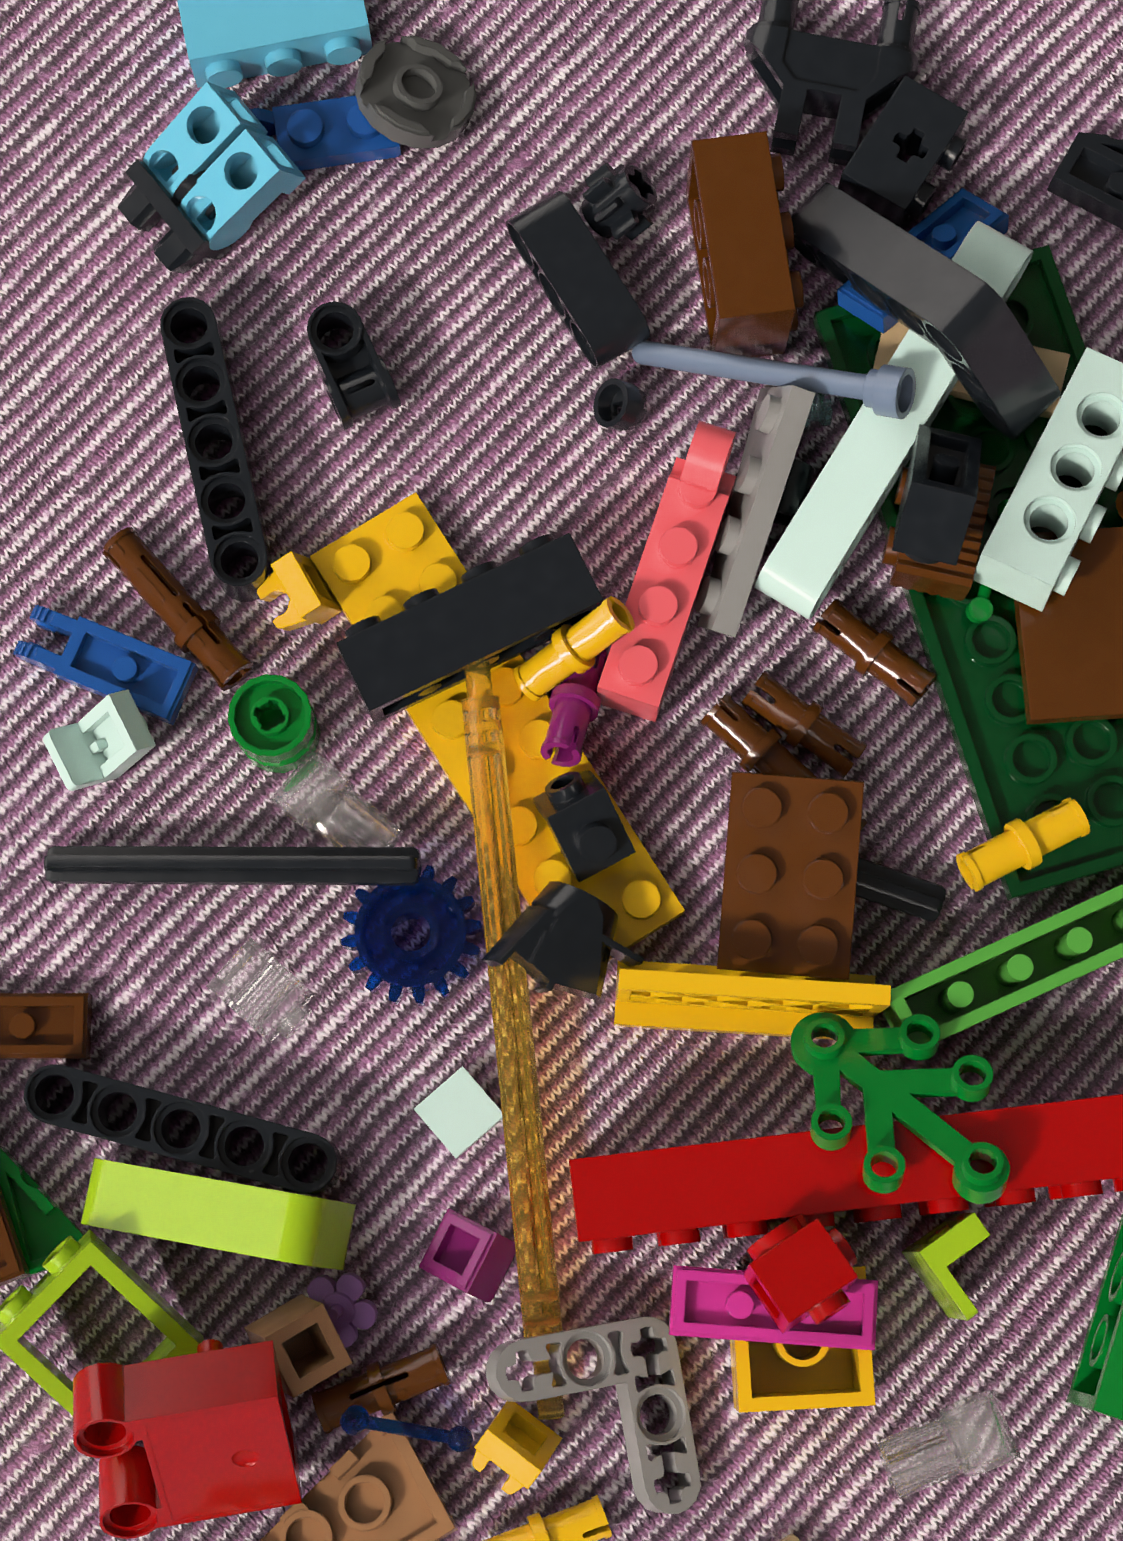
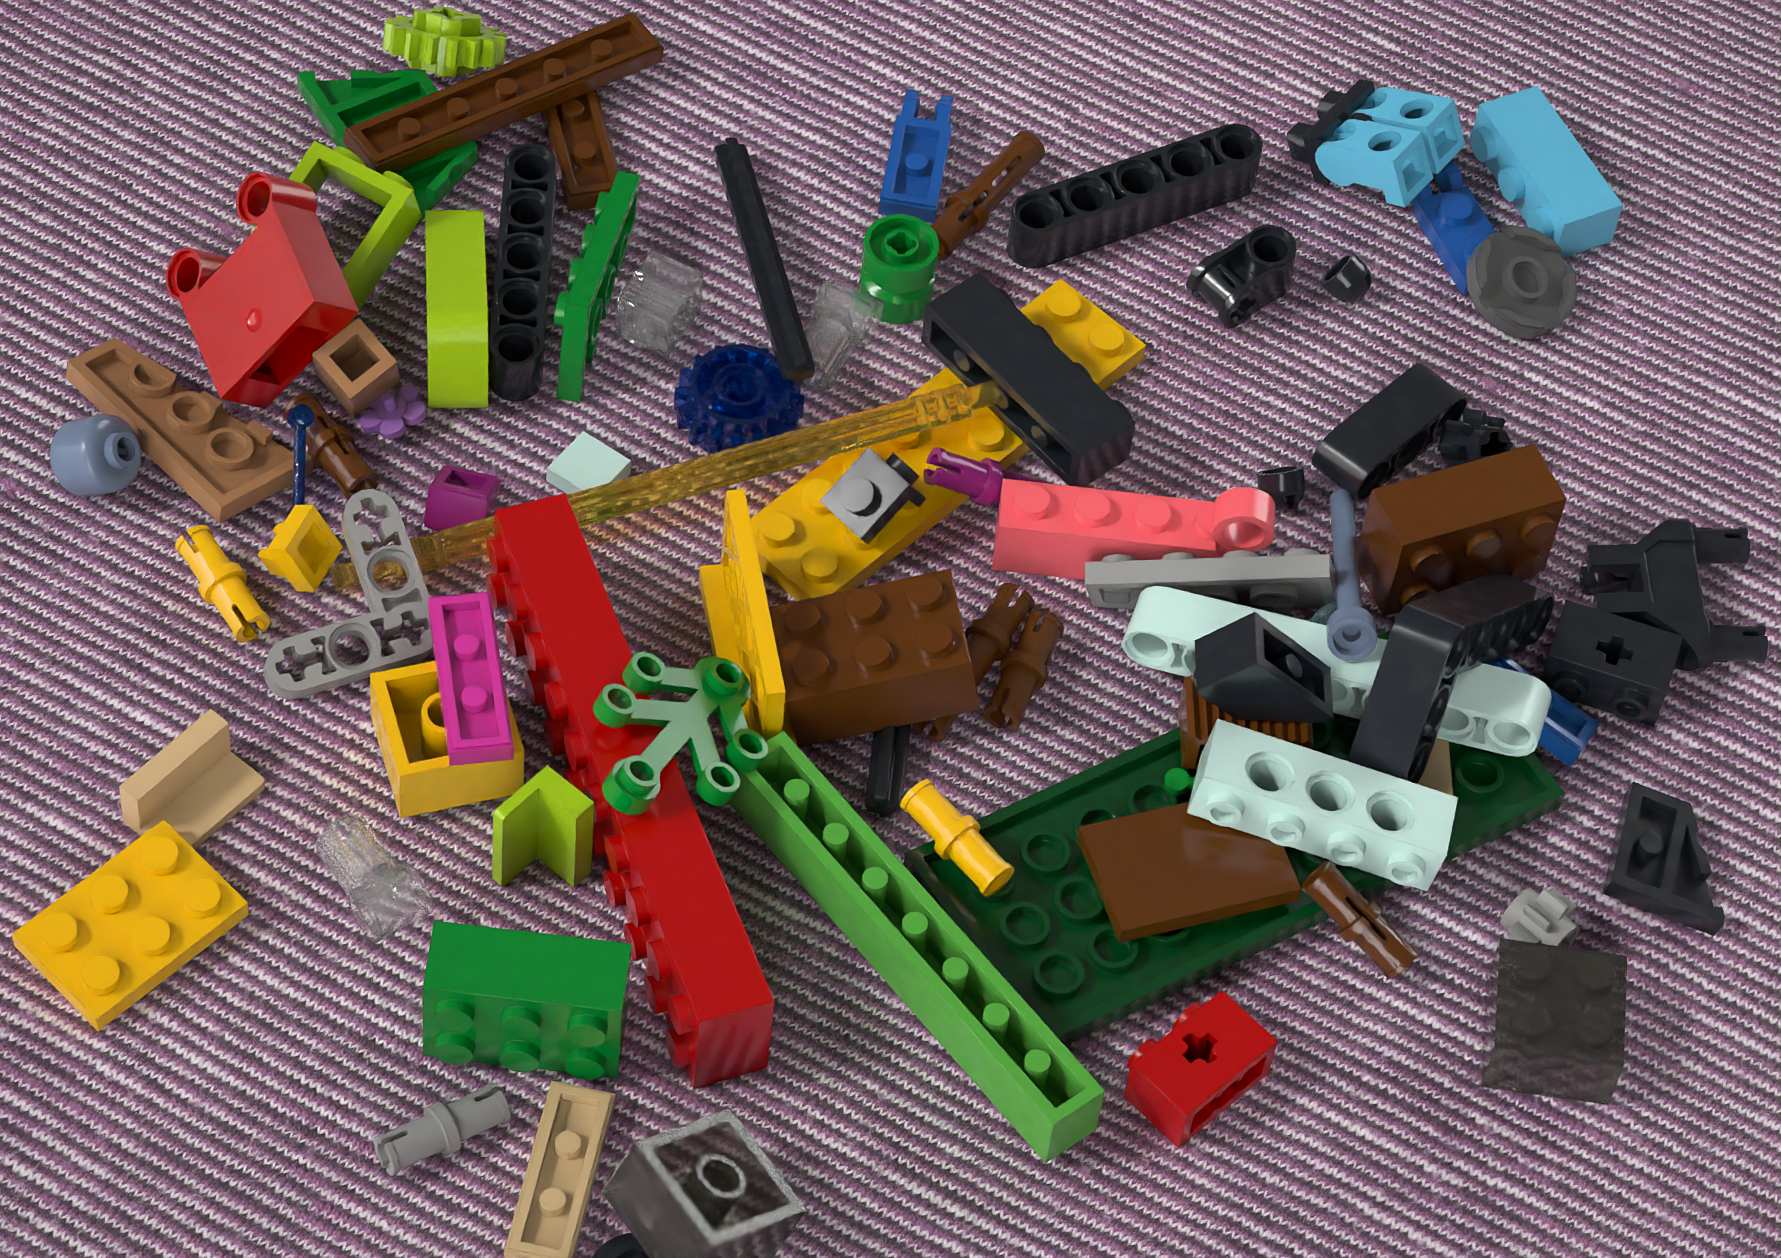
camera: 70 degrees right, 25 degrees down
light aqua bracket [43,690,156,791] -> none
yellow tile [257,551,342,631] -> none
black piece [482,881,645,1001] -> none
yellow pin [513,596,635,701] -> none
red brick [744,1214,858,1334] -> none
reddish brown pin [813,599,937,708] -> none
none -> green wing [554,171,641,403]
none -> black hinge [1321,252,1372,303]

